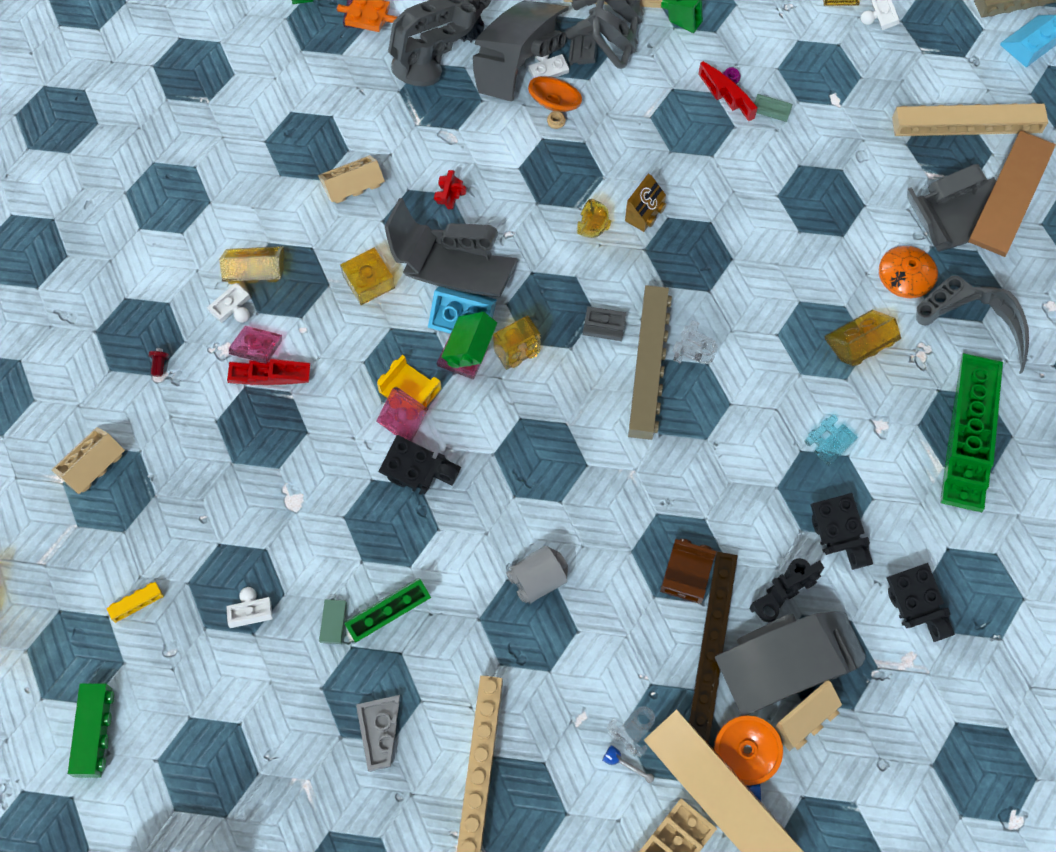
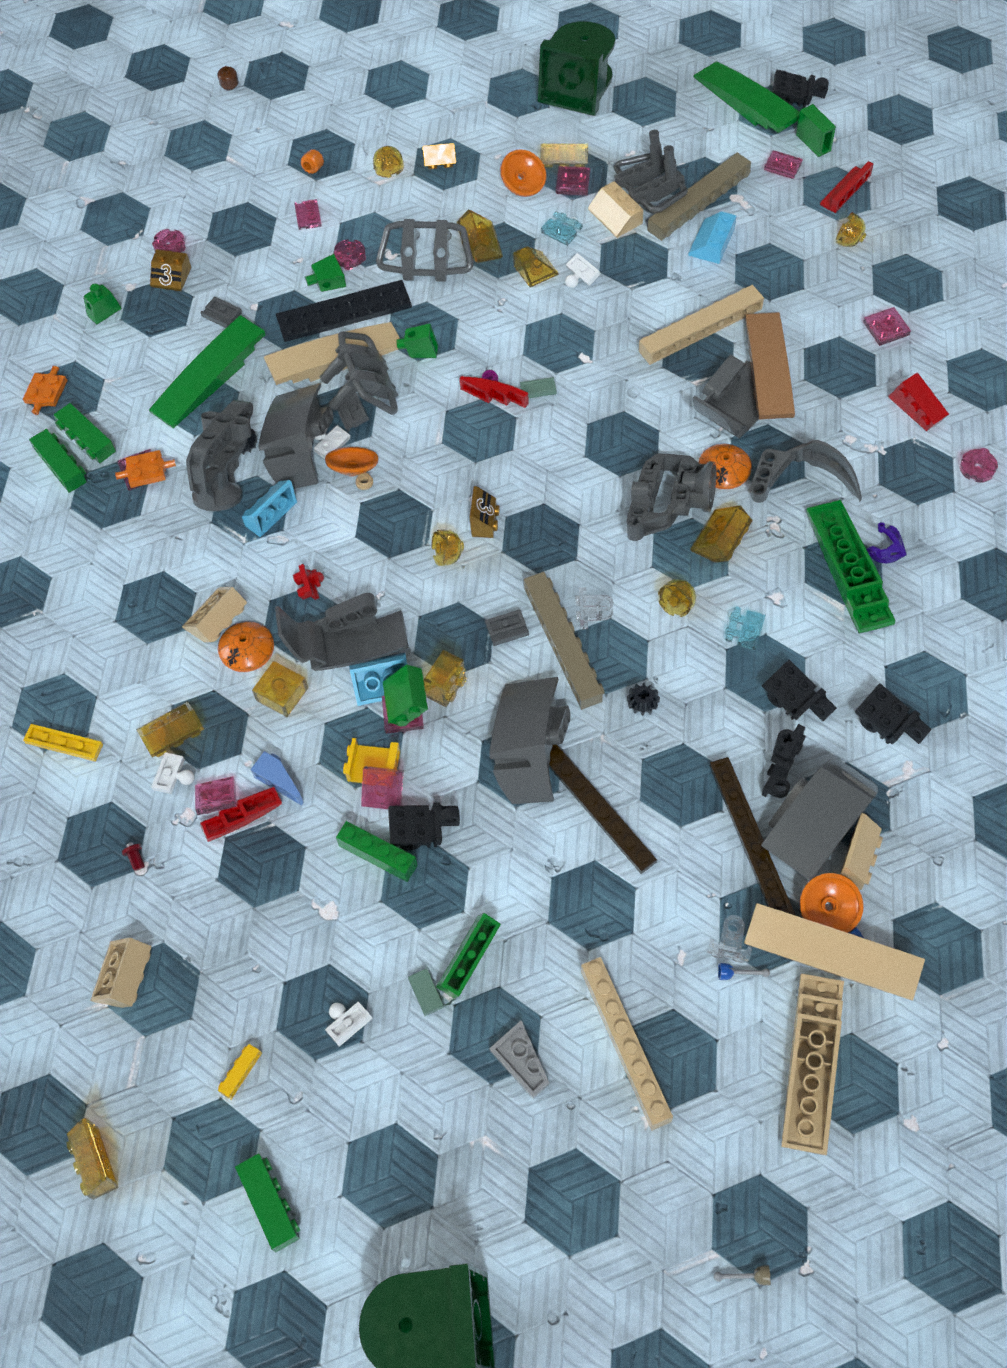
camera: 25 degrees left, 5 degrees down
light grey cylinder [506,545,568,604] -> none
reddish brown panel [660,539,717,604] -> none
none -> yellow plate [23,724,103,762]
none -> orange dish [218,621,274,672]
none -> medium azure slope [242,480,297,537]
none -> medium blue slope [250,751,304,806]
none -> green brick [336,821,418,882]
none -> dark grey beam [489,677,571,804]
none -> dark brown plate [549,744,657,874]
none -> dark grey piece [627,453,717,541]
none -> black gear [627,682,660,716]
none -> clear yellow cylinder [658,579,696,617]
none -> dark purple helmet [866,522,907,564]

